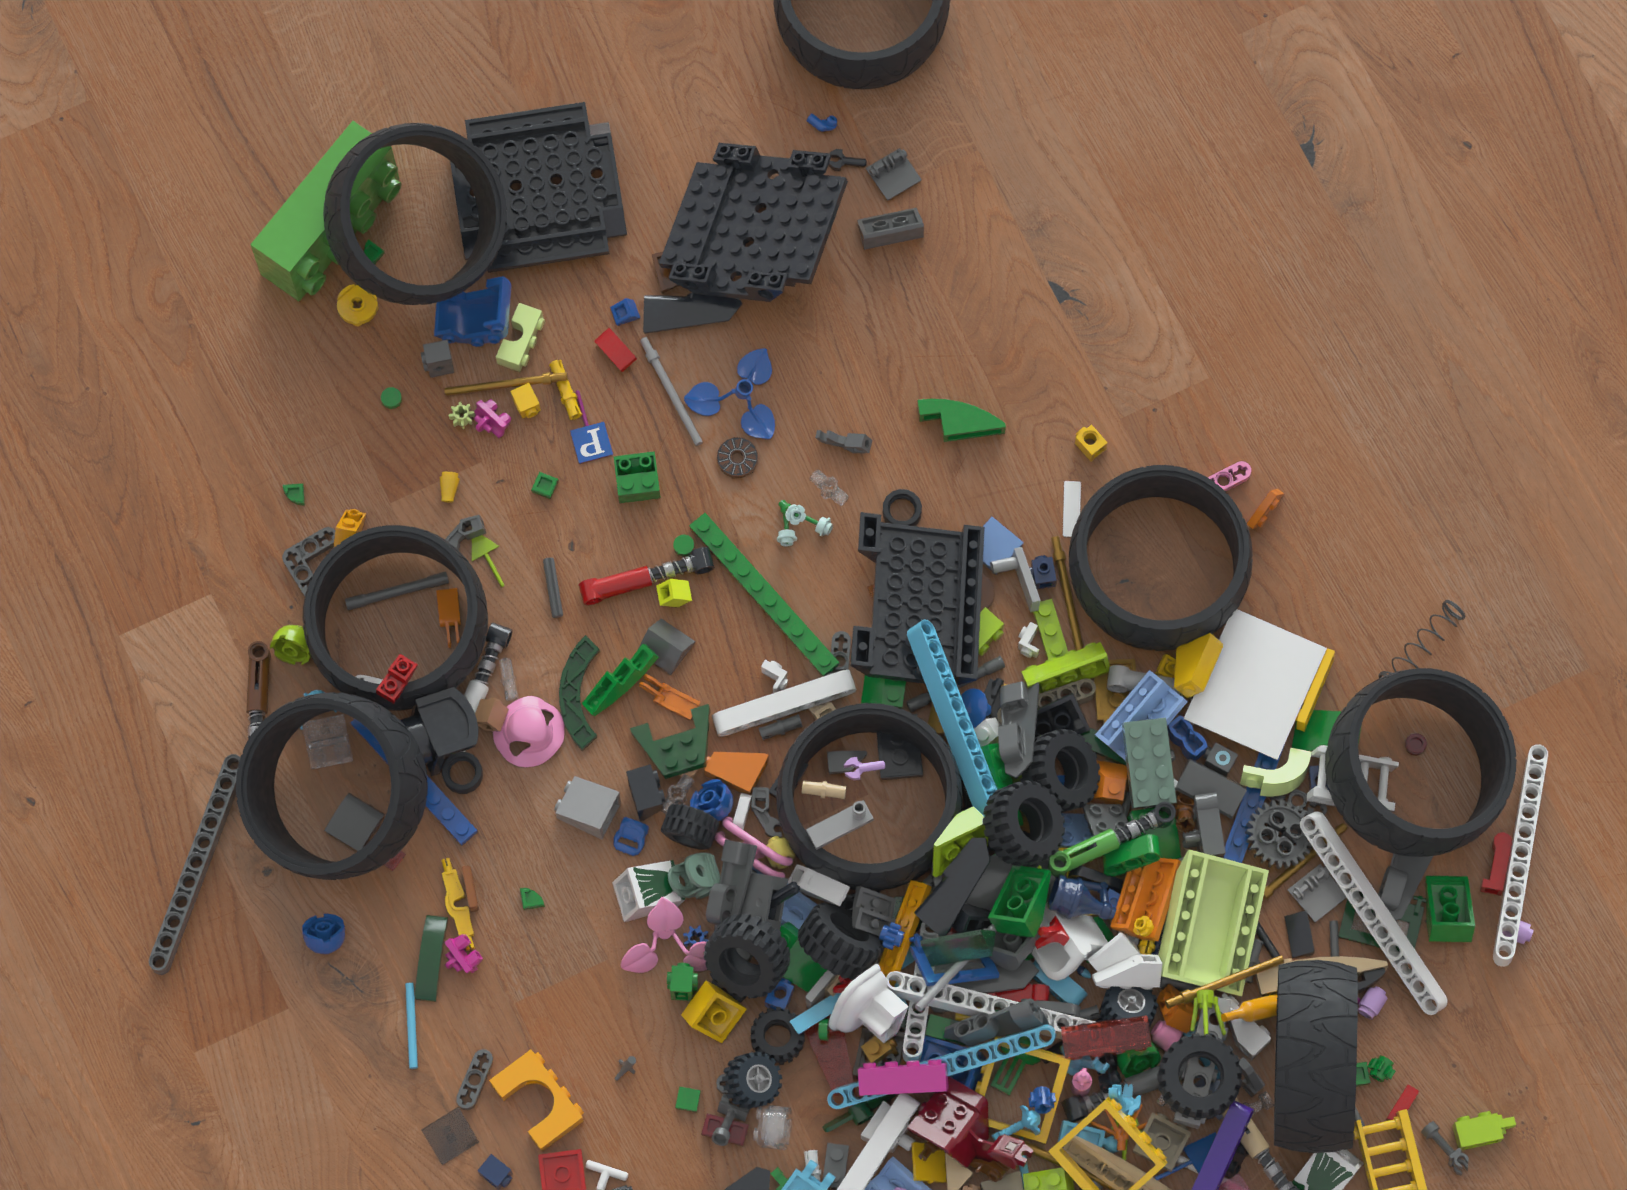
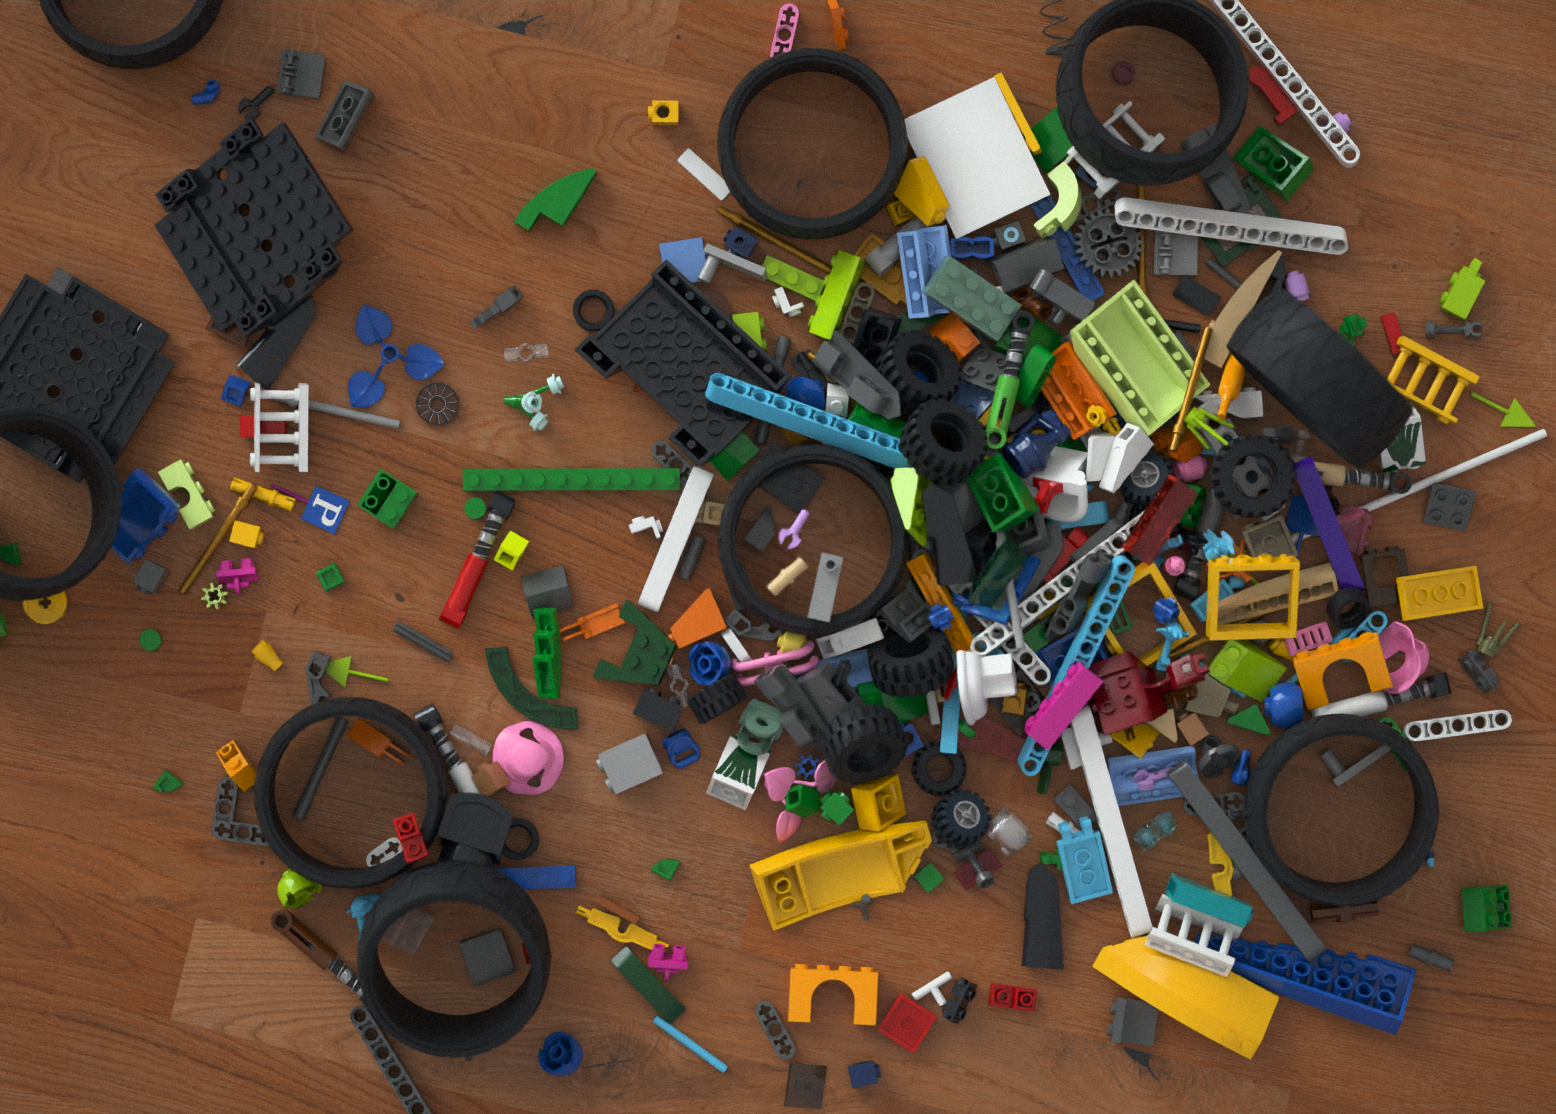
camera: 55 degrees left, 15 degrees up
none -> white fence [250,383,309,472]
none -> yellow slope [750,821,932,931]
none -> green brick [786,784,820,818]

